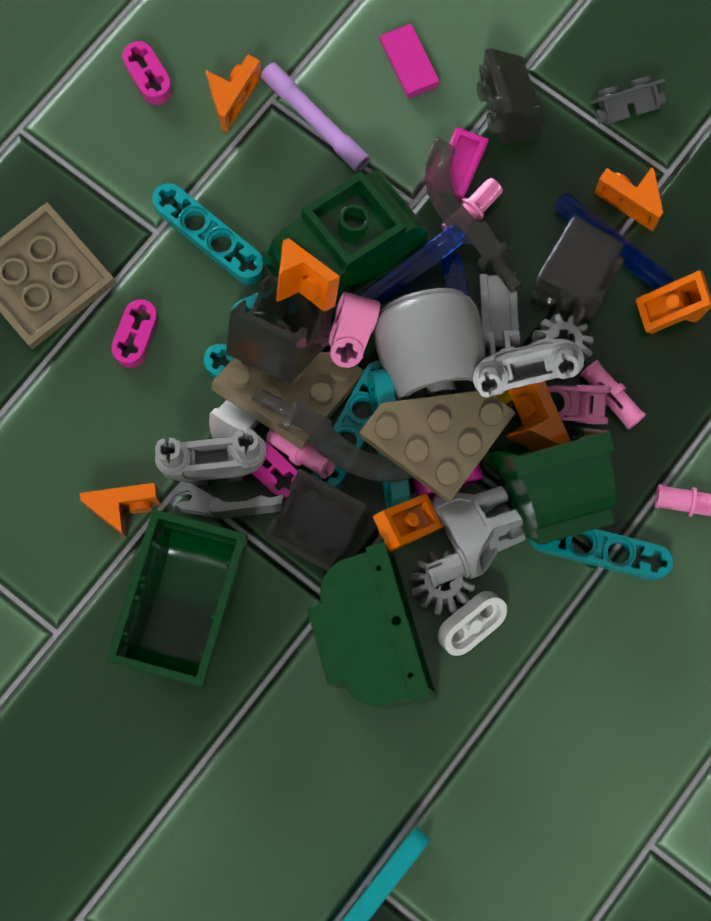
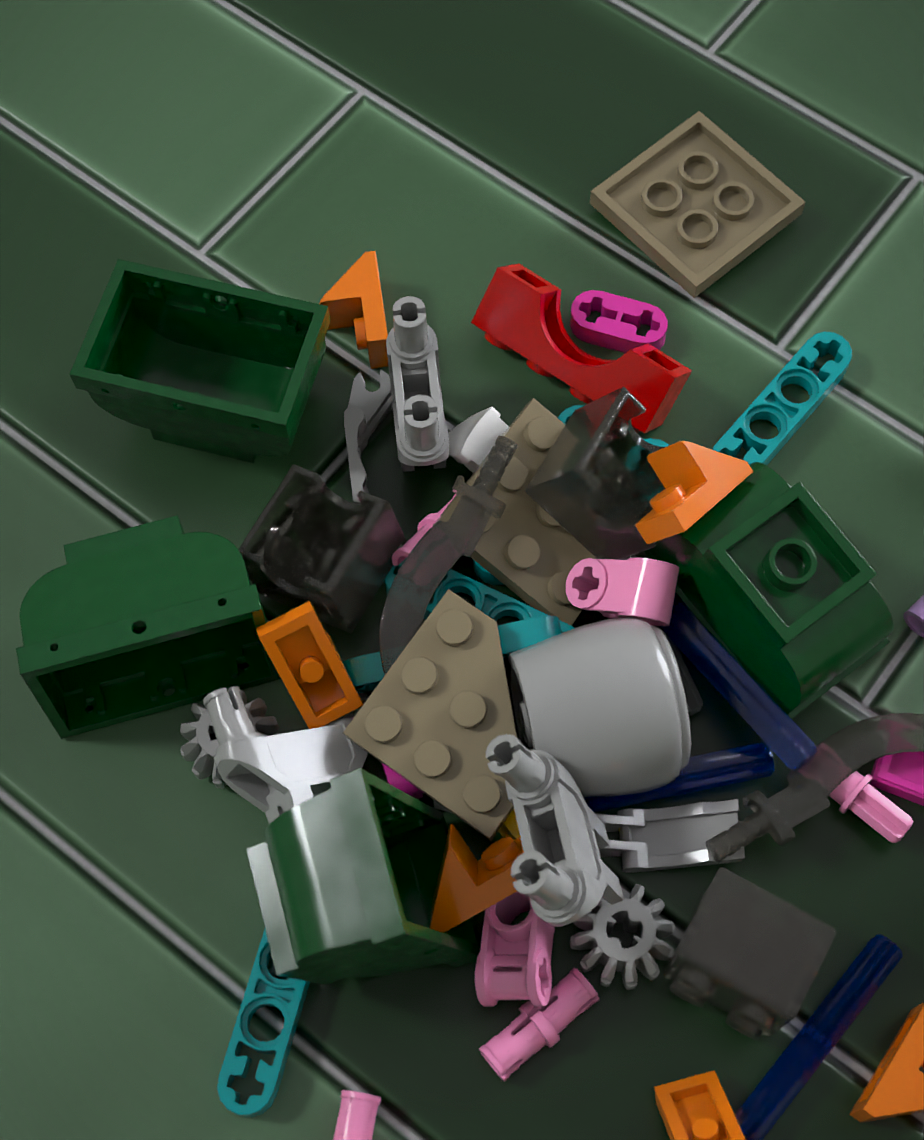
camera: 90 degrees right, 10 degrees down
dark pink beam [250,440,302,501] -> none
white plate [437,591,507,656] -> none
none -> red arch [471,263,692,433]

